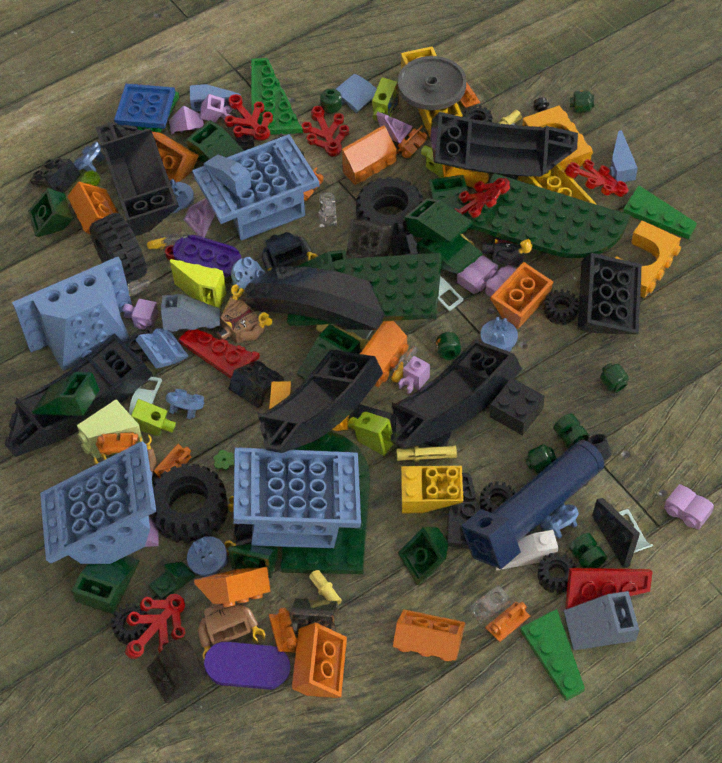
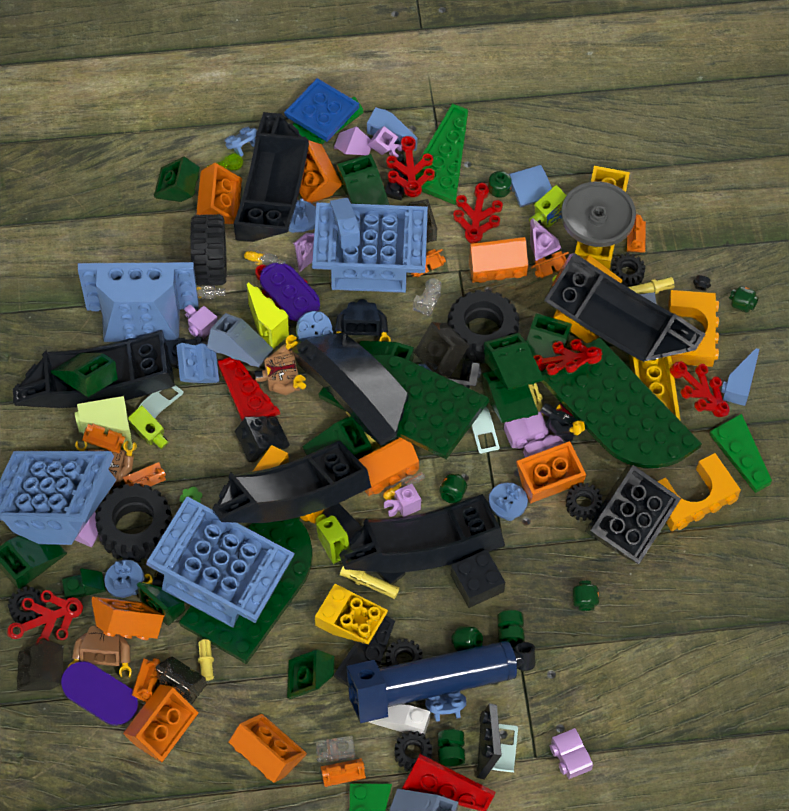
camera: 25 degrees right, 5 degrees up
black bracket [30,158,81,193] -> none
medium blue plate [165,389,204,420] -> none

